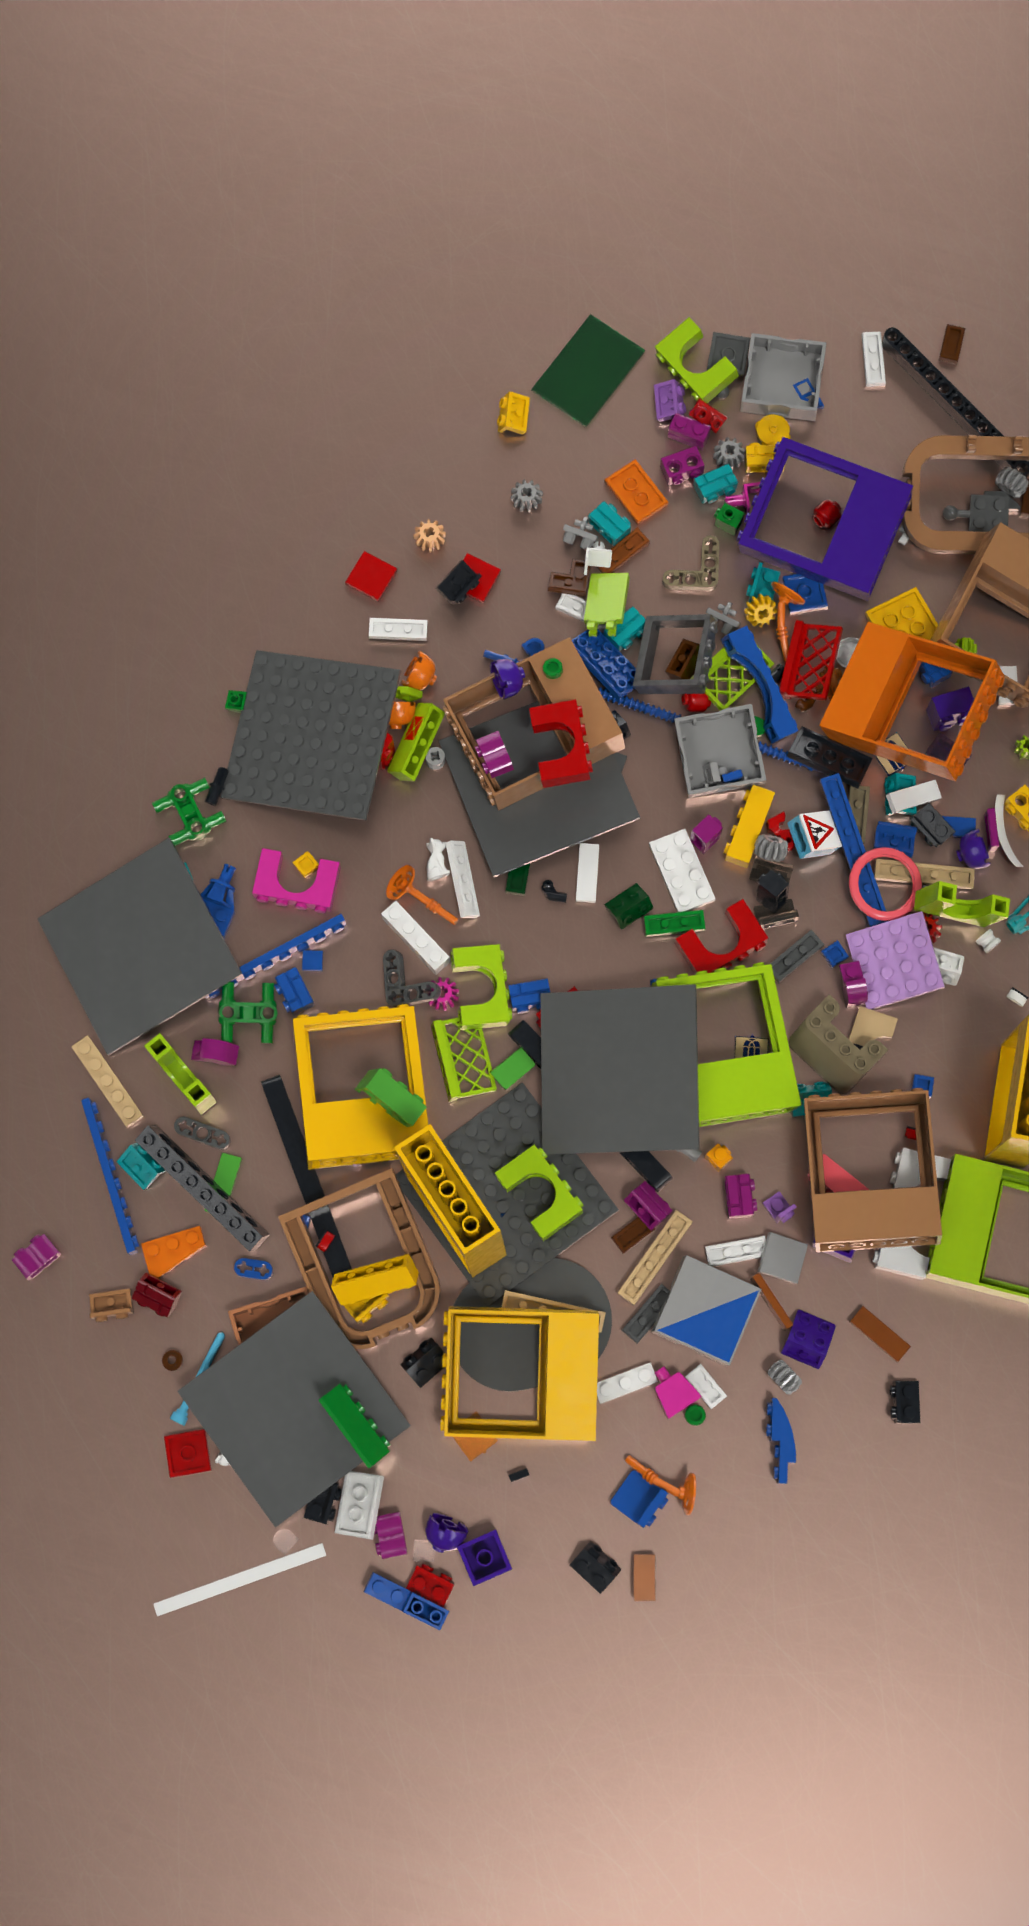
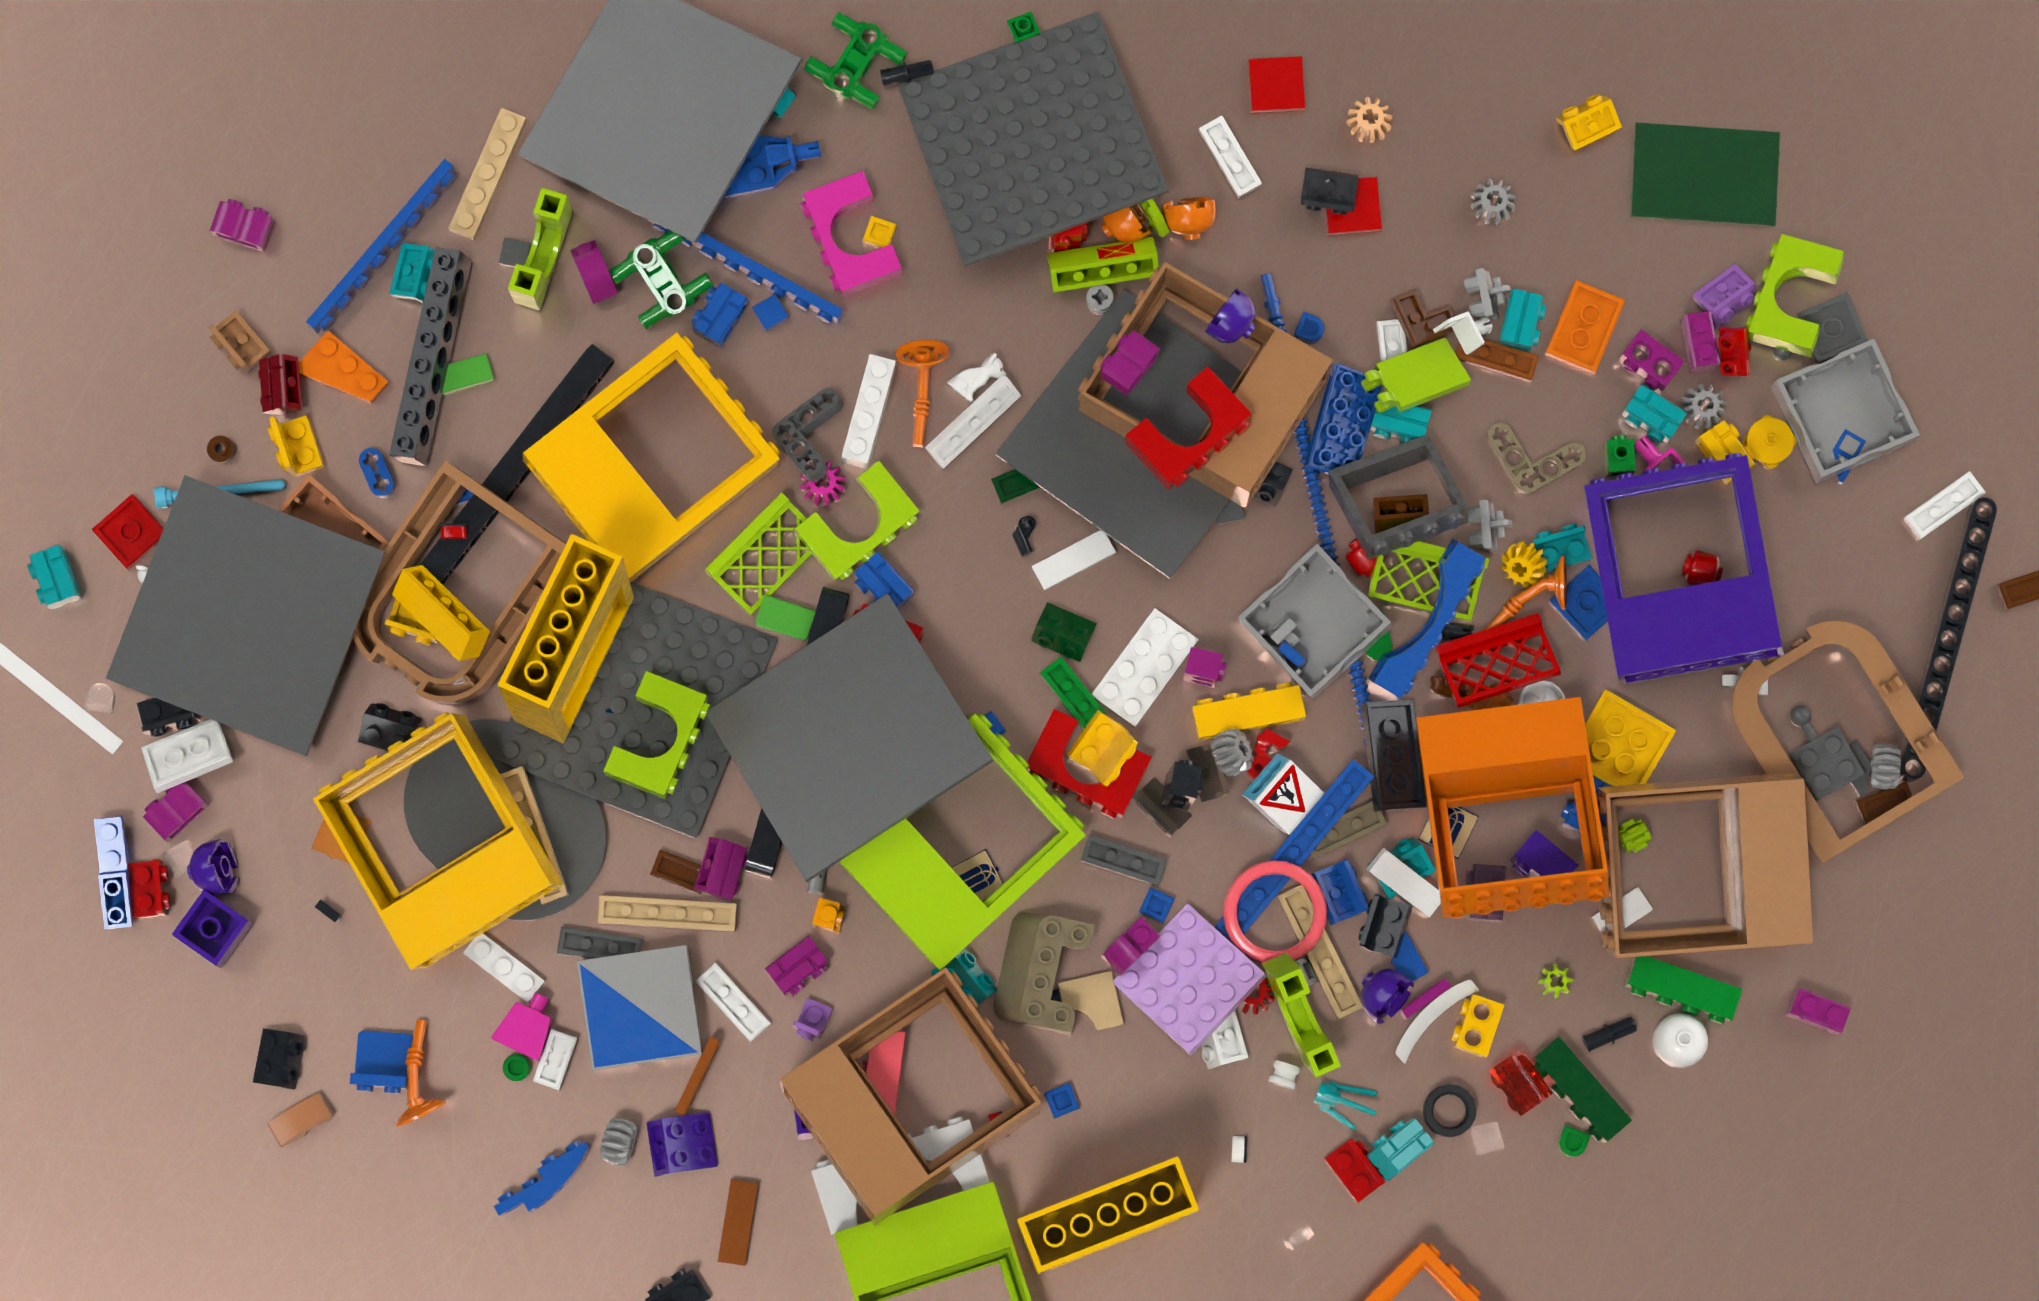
camera: 55 degrees right, 5 degrees up
dark grey beam [174,1117,231,1150] -> none
green slope [318,1383,391,1469] -> none
bright green wedge [354,1068,427,1127] -> none
green tile [543,658,563,679] -> none
light grey tile [757,1232,808,1284] -> none
none -> teal brick [27,545,81,609]
none -> yellow bracket [267,415,324,478]
none -> dark grey tile [499,237,531,268]
none -> yellow bracket [1067,710,1138,787]

